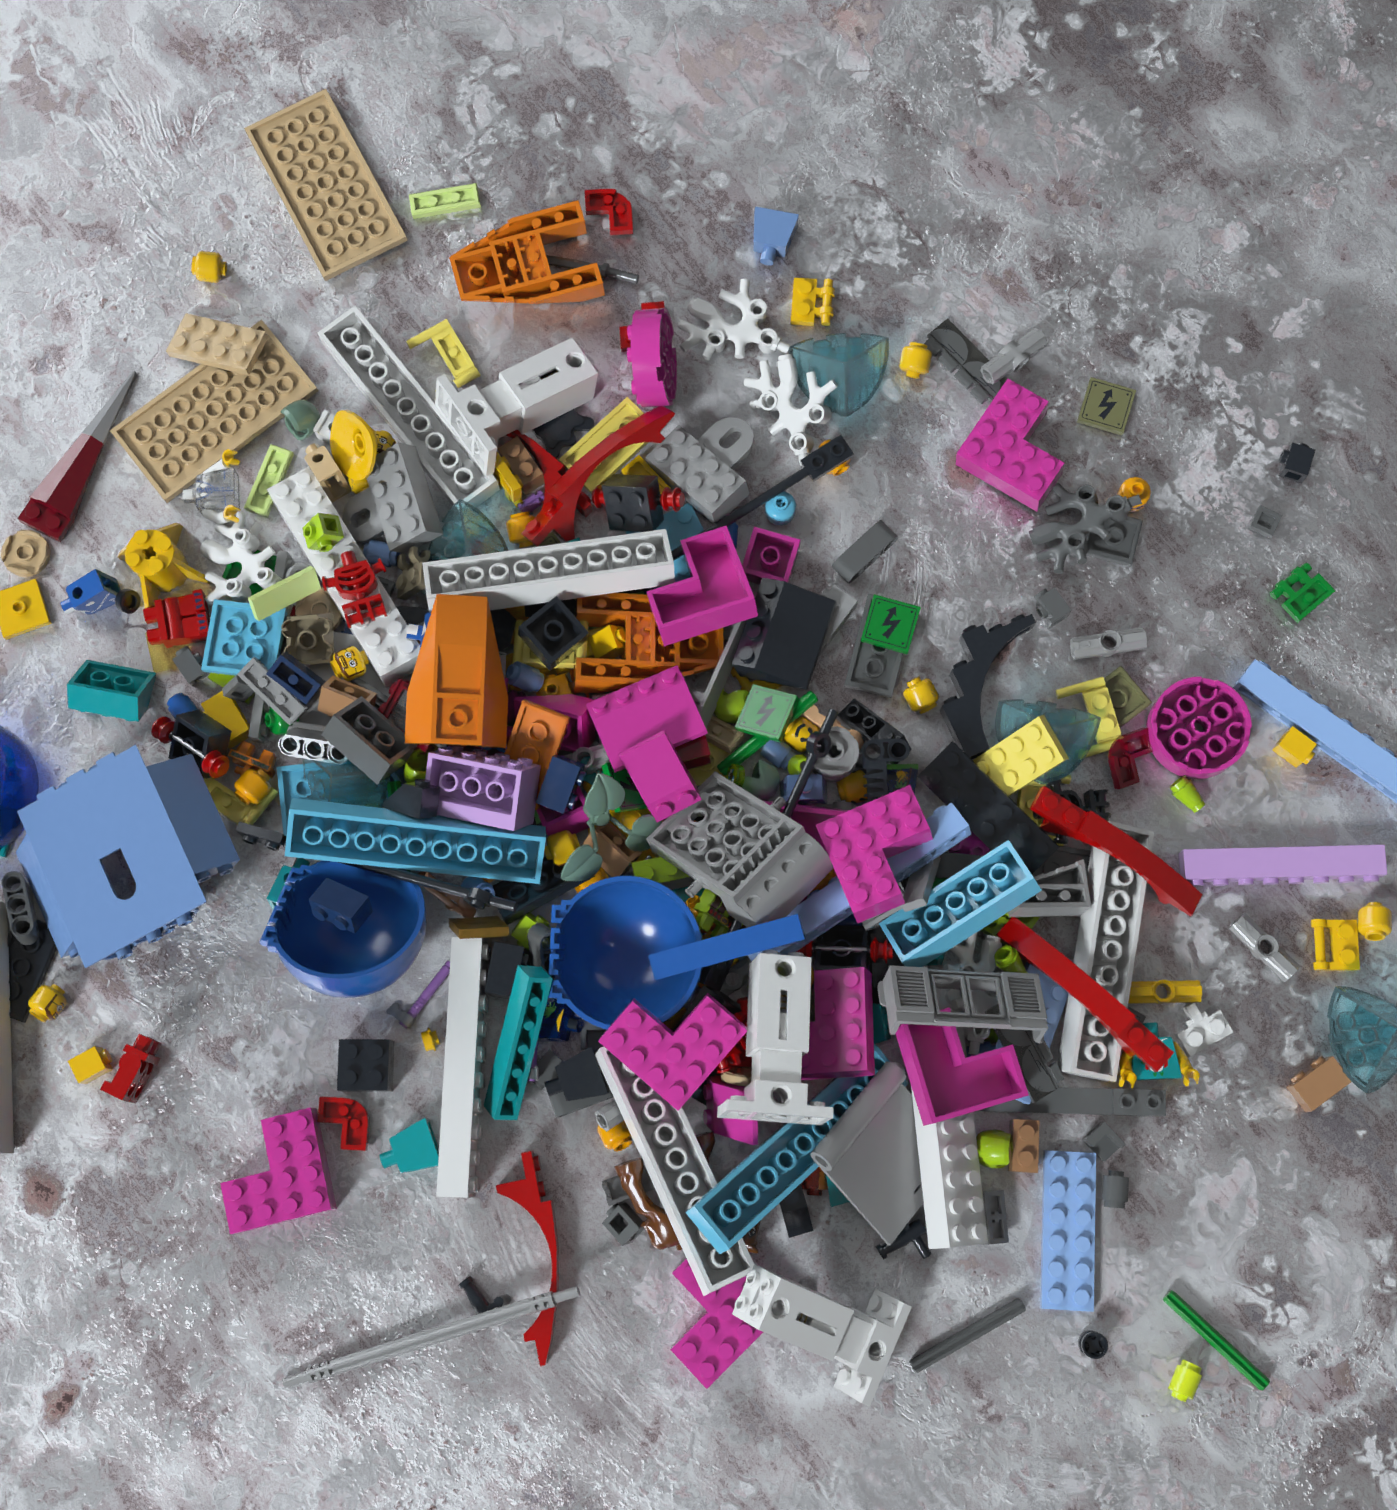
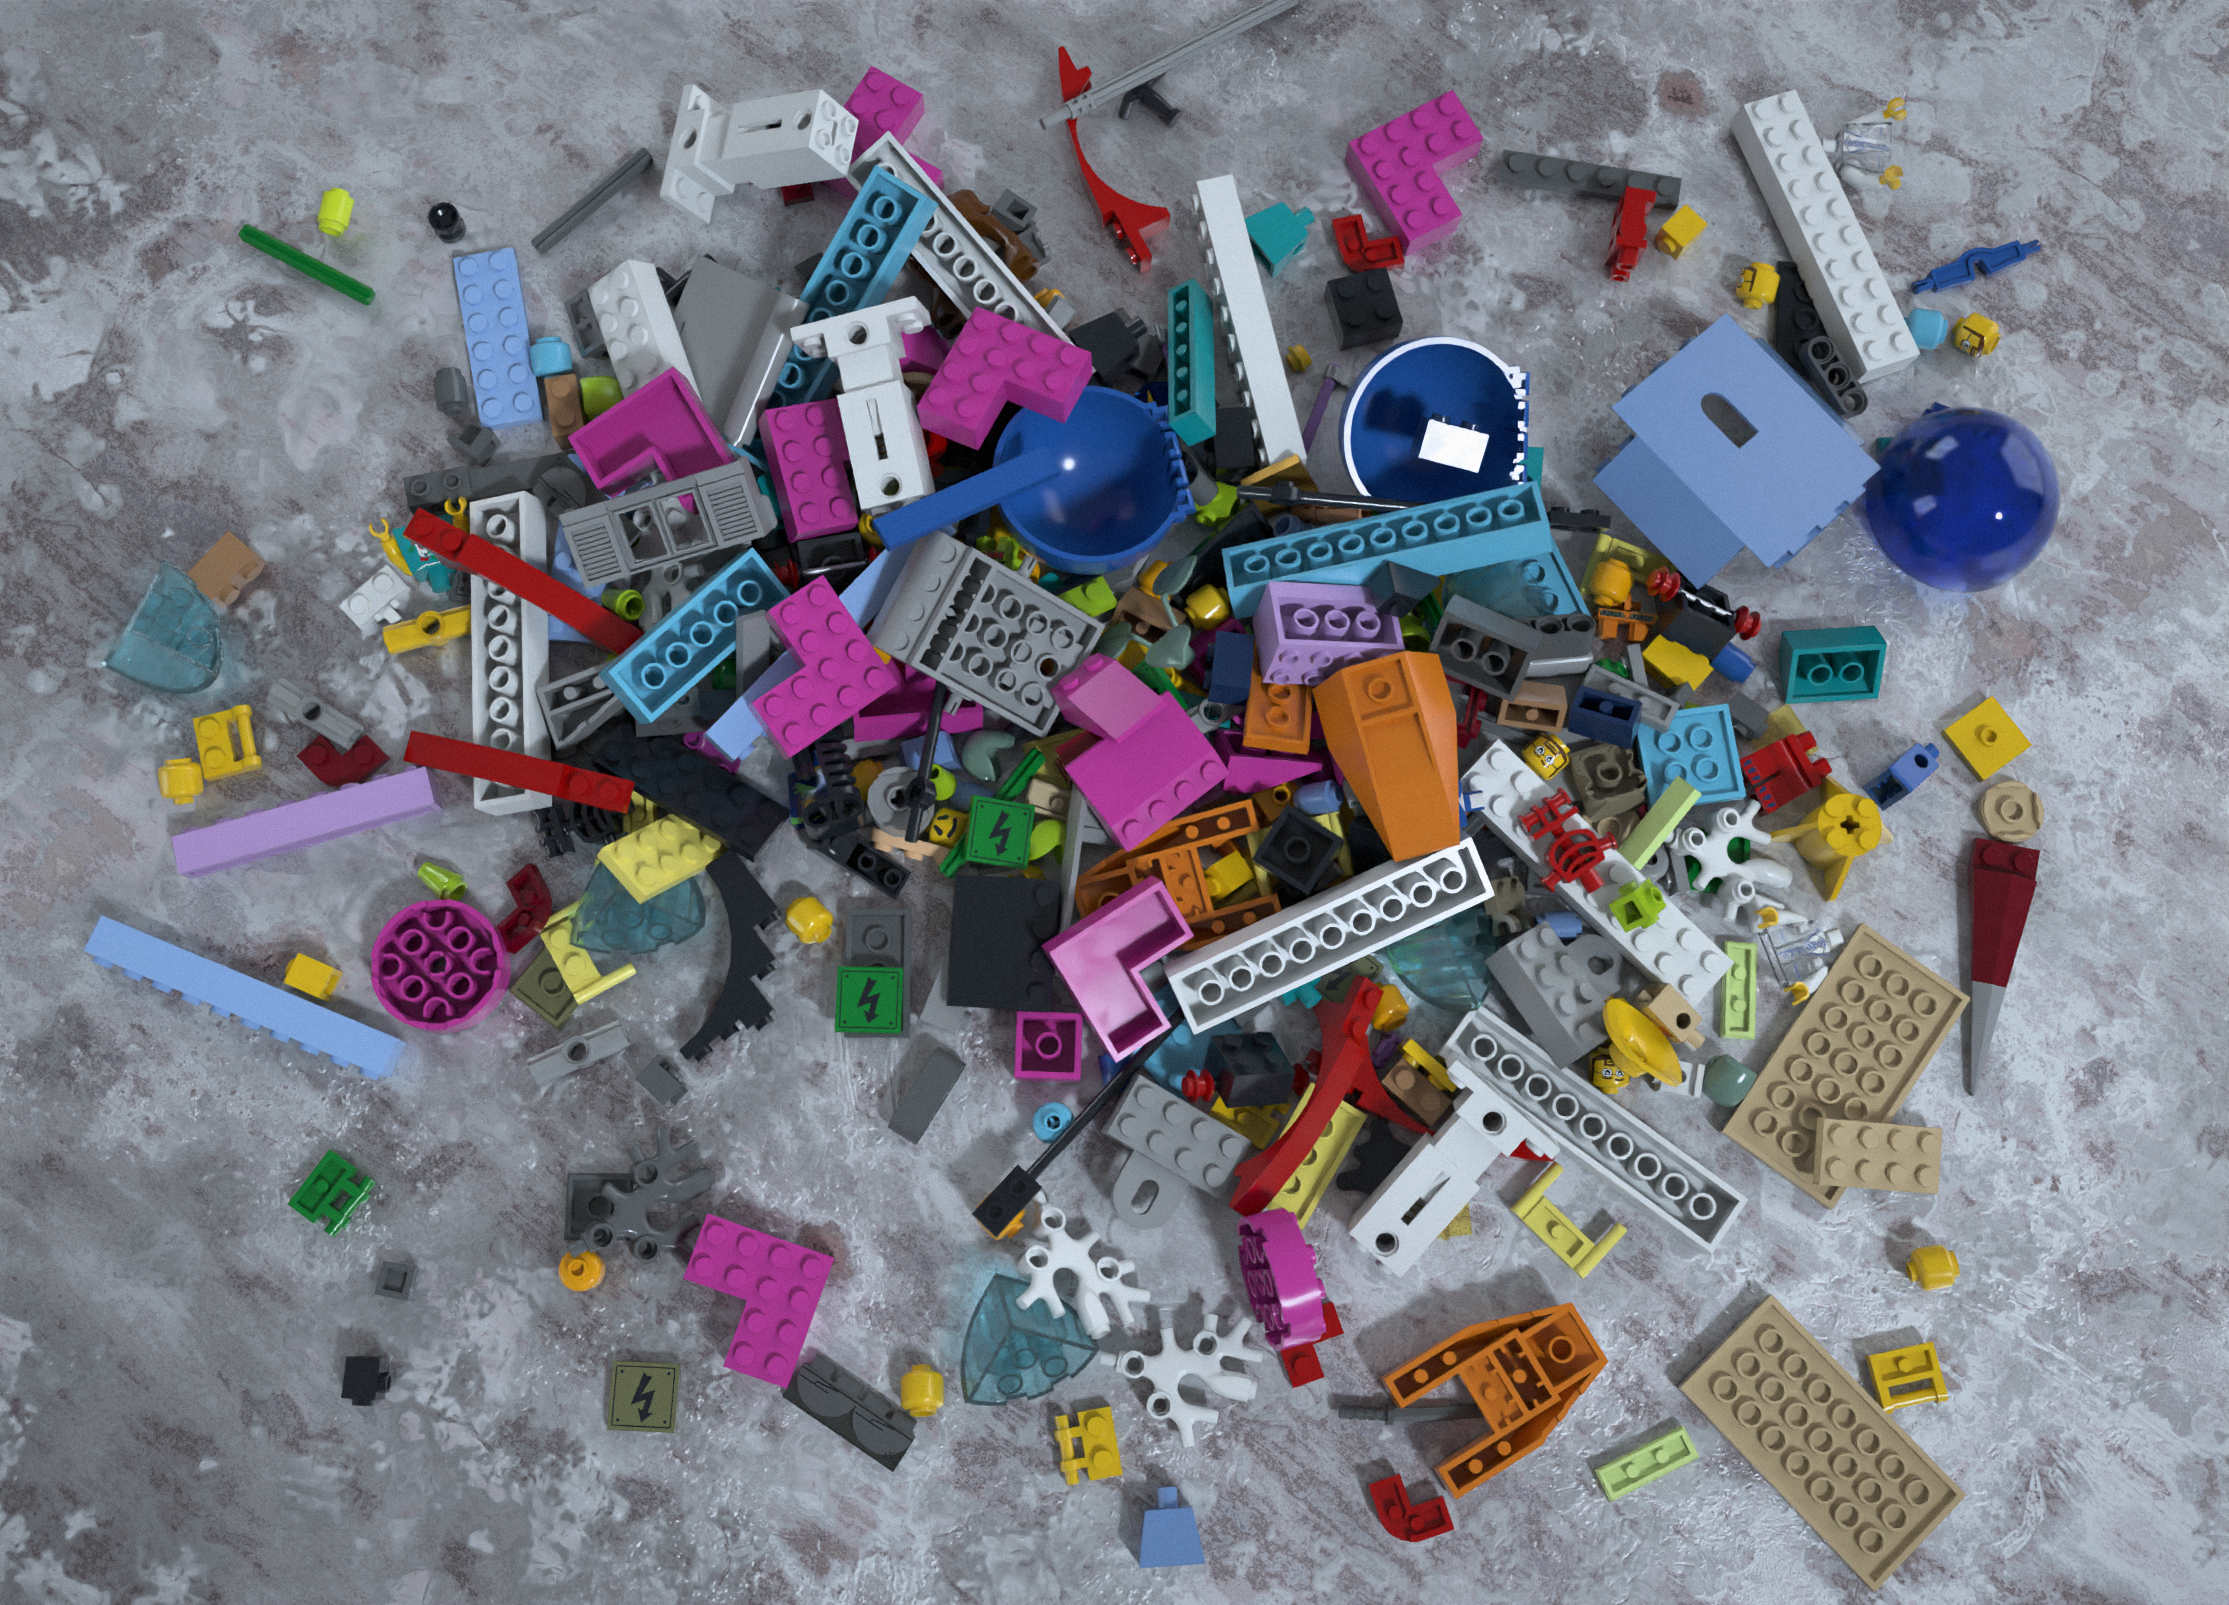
camera: 155 degrees right, 0 degrees up
black tile [115,589,141,614] -> none
clear neon green tile [726,764,745,787] -> none
light grey piece [980,328,1048,385] -> none
none -> dark red plate [297,734,390,788]
none -> medium azure head [530,337,573,379]
none -> dark grey plate [1498,149,1682,211]
none -> yellow plate [1865,1341,1948,1415]

